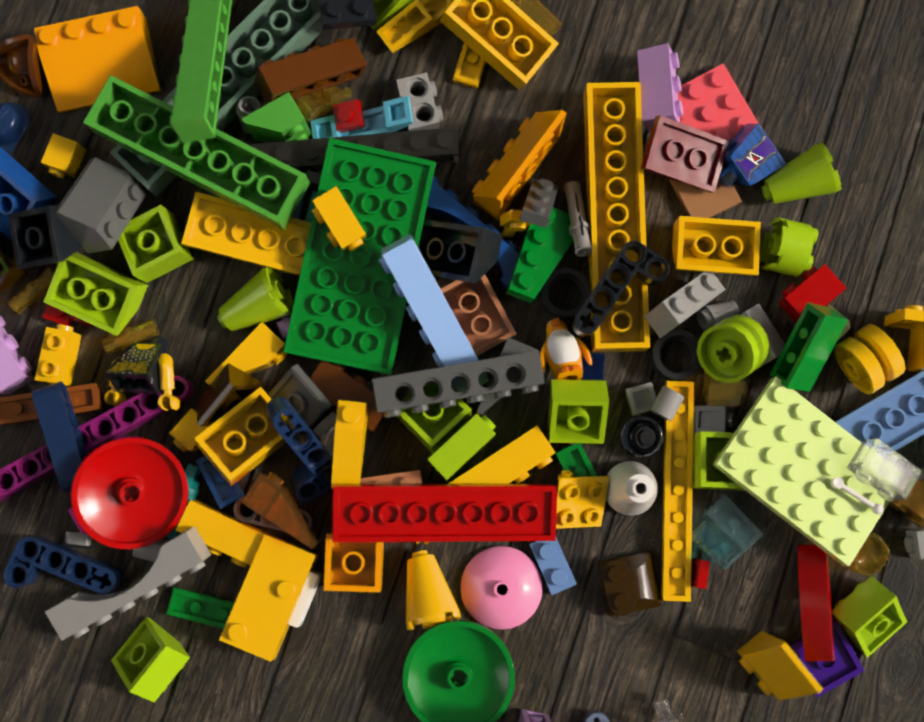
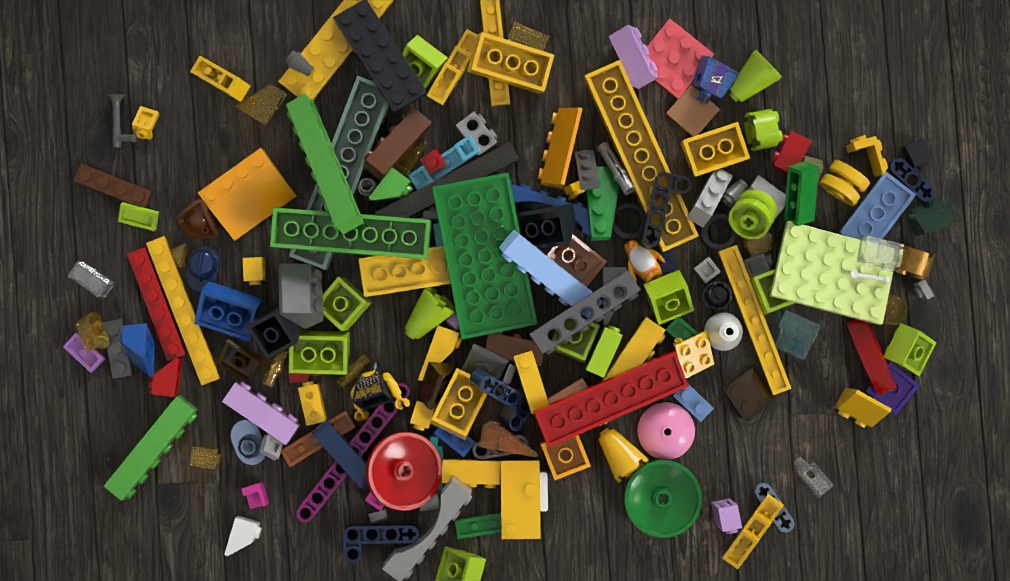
camera: 15 degrees left, 5 degrees up
yellow brick [312,186,366,252] -> none
plate [640,115,729,193] -> none
light grey gear [650,386,685,422] -> none
red tile [691,558,710,589] -> none

